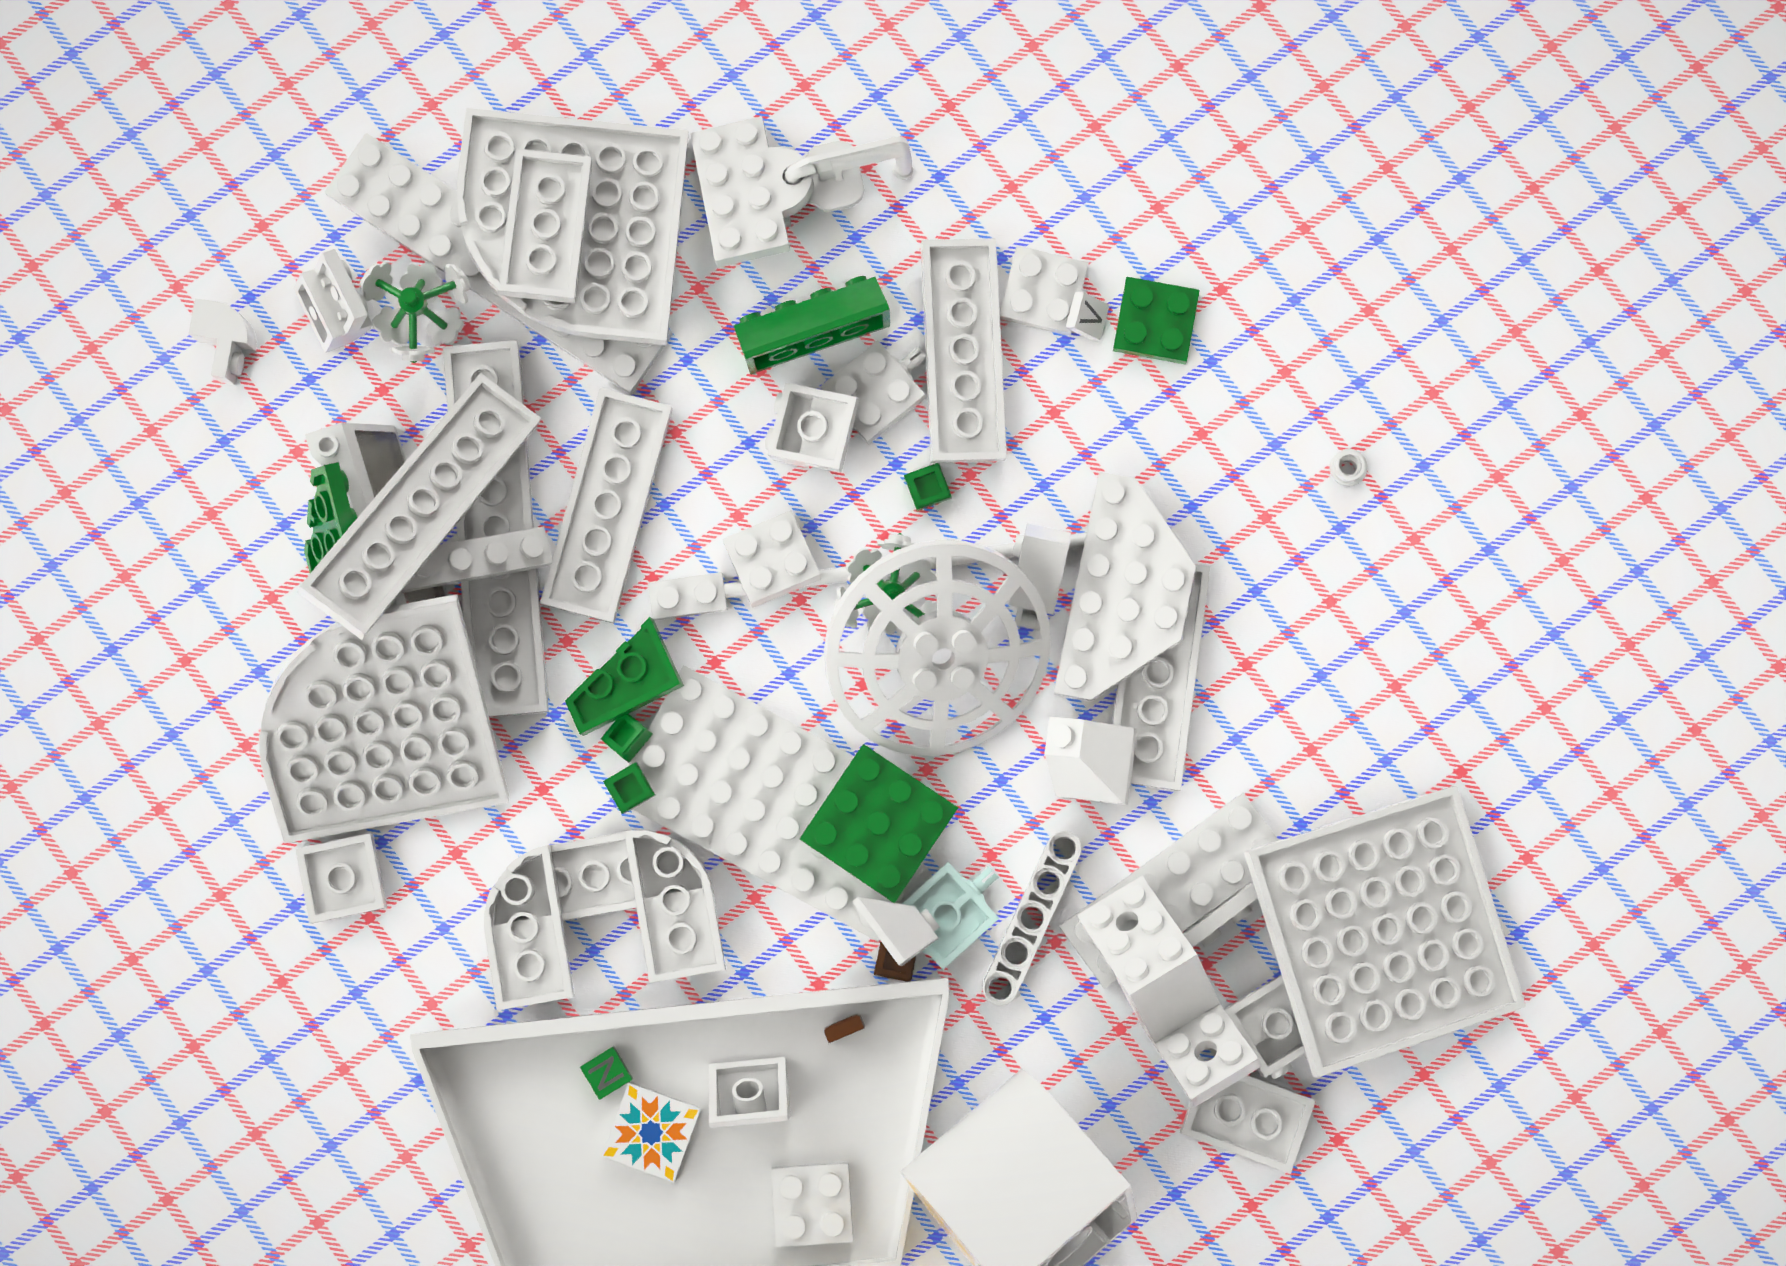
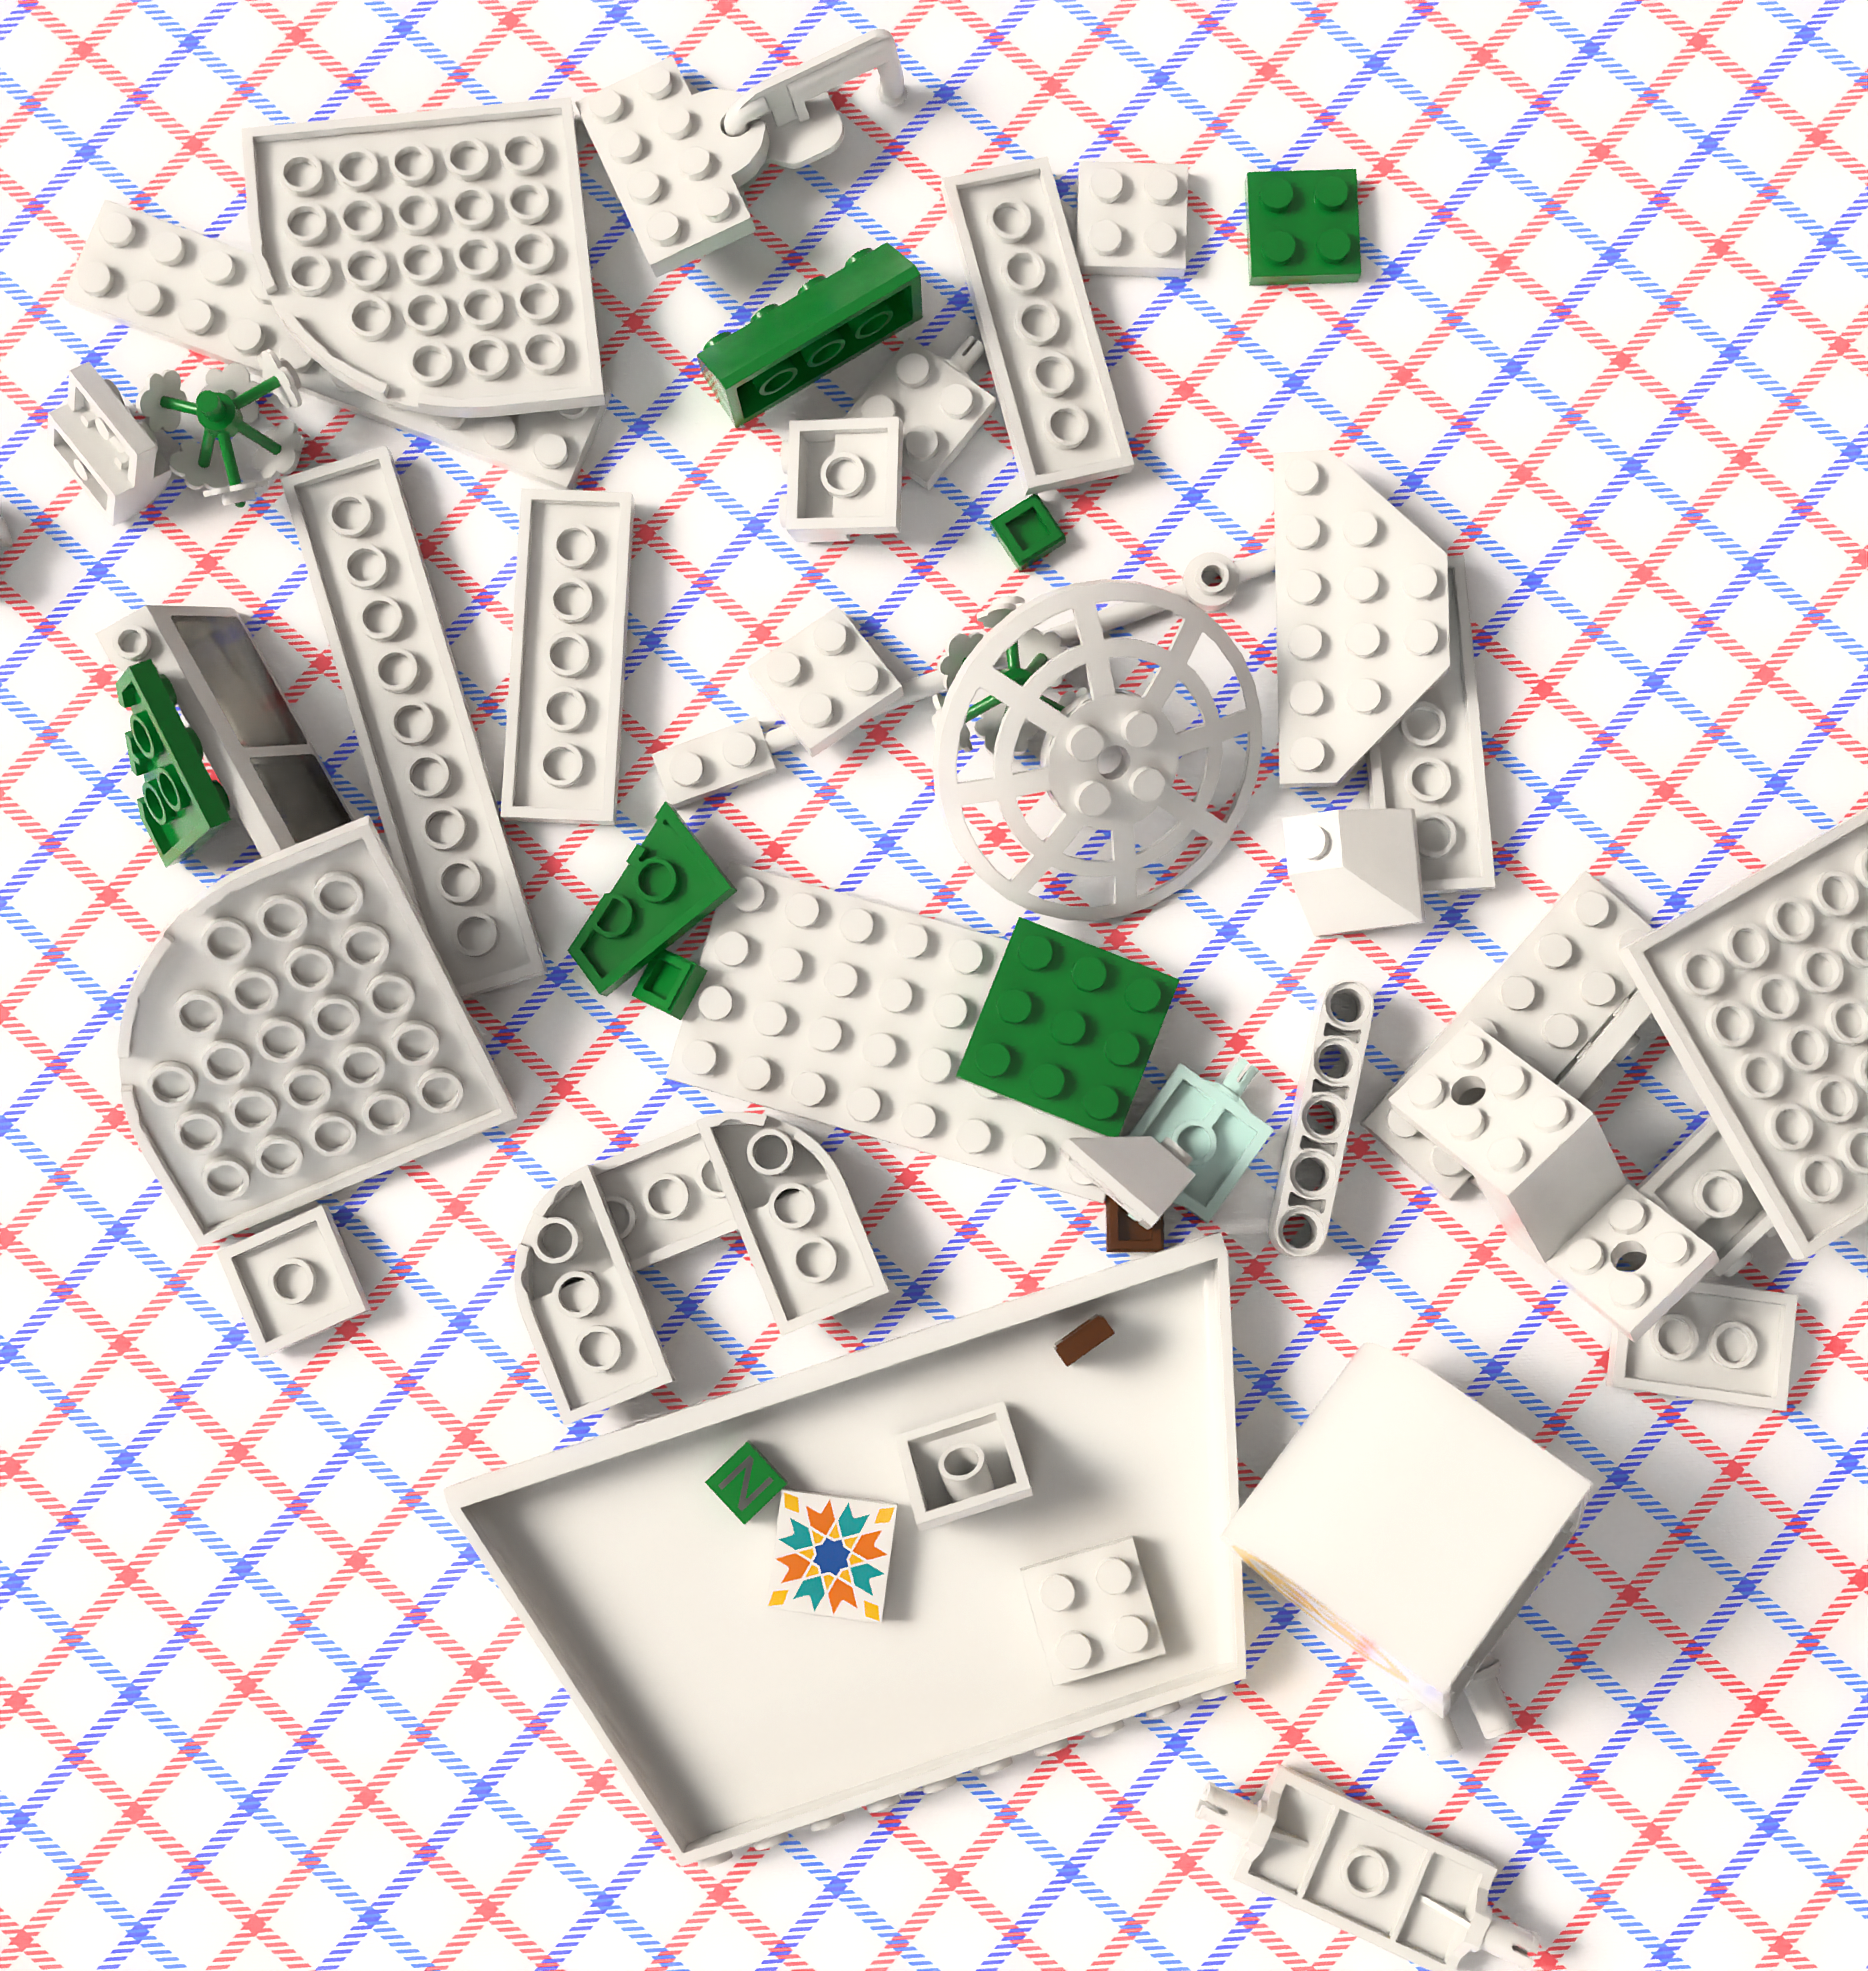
camera: 10 degrees left, 0 degrees up
white plate [297,373,542,640] -> none
white plate [401,526,553,593] -> none
white plate [498,149,592,303] -> none
green tile [603,762,656,814] -> none
white brick [1007,523,1071,631] -> none
white tile [1066,292,1110,340] -> none
white plate [1329,449,1368,487] -> none

